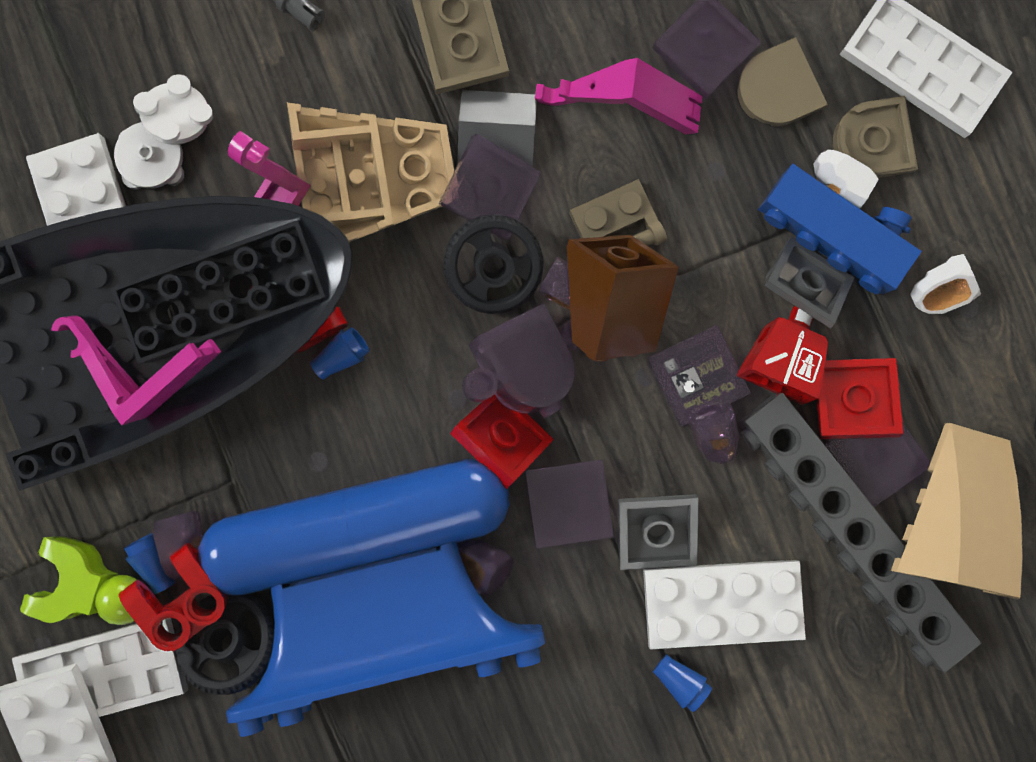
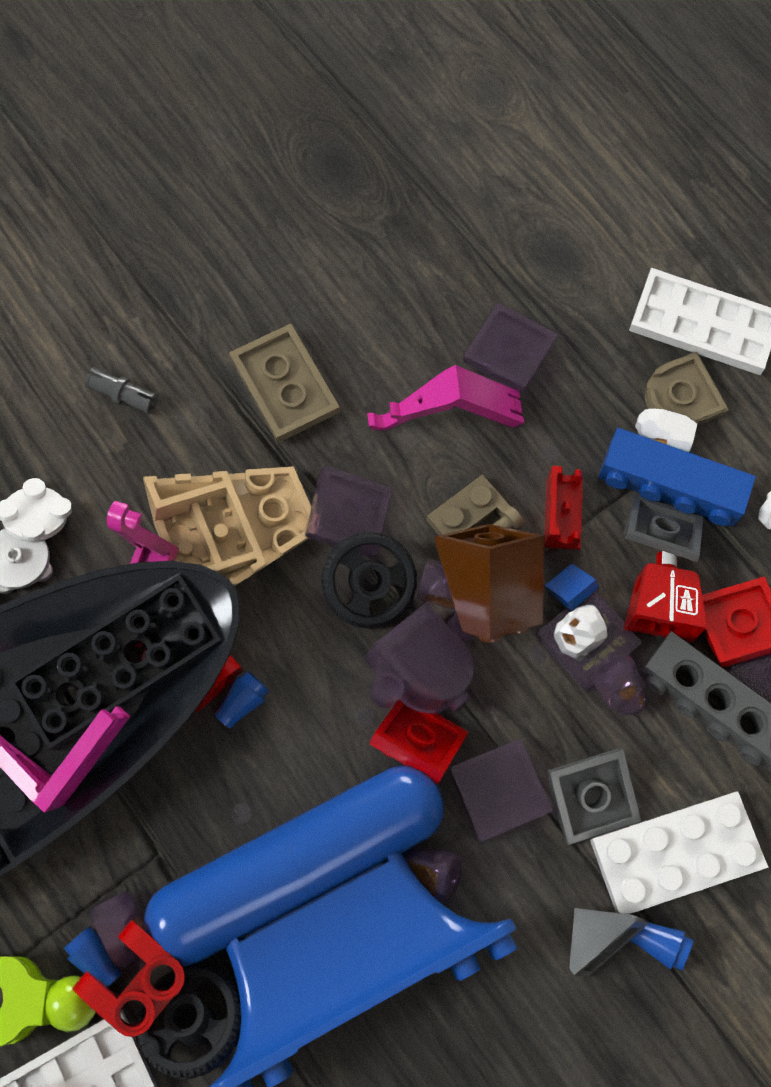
camera: 15 degrees left, 15 degrees down
dark grey slope [457,90,537,170] -> none
dark tan tile [737,37,828,127] -> none
blue plate [874,207,912,236] -> none
none -> red hinge [544,465,583,550]
none -> blue tile [545,564,599,611]
none -> white rock [554,605,607,658]
none -> slope [569,908,647,977]

